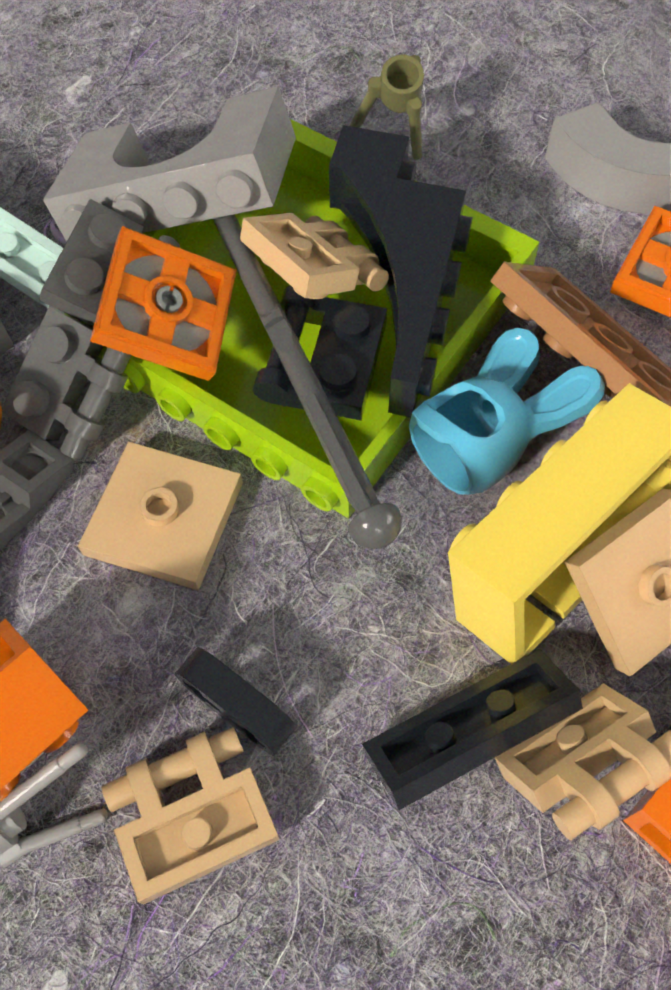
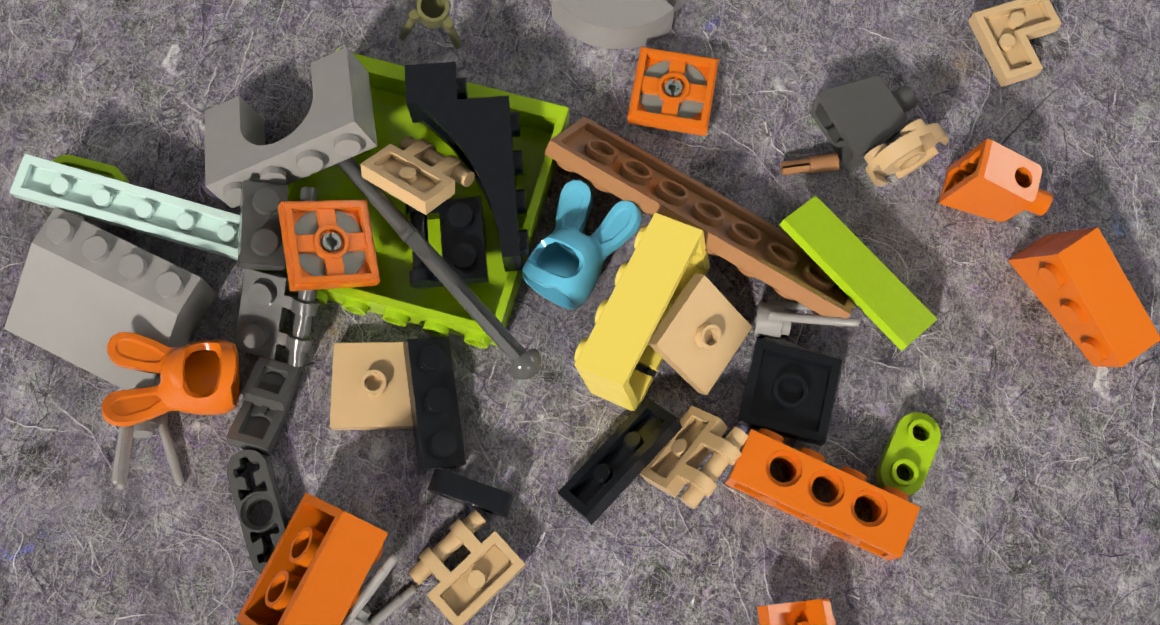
camera: 20 degrees left, 10 degrees up
none -> black plate [403,337,466,472]

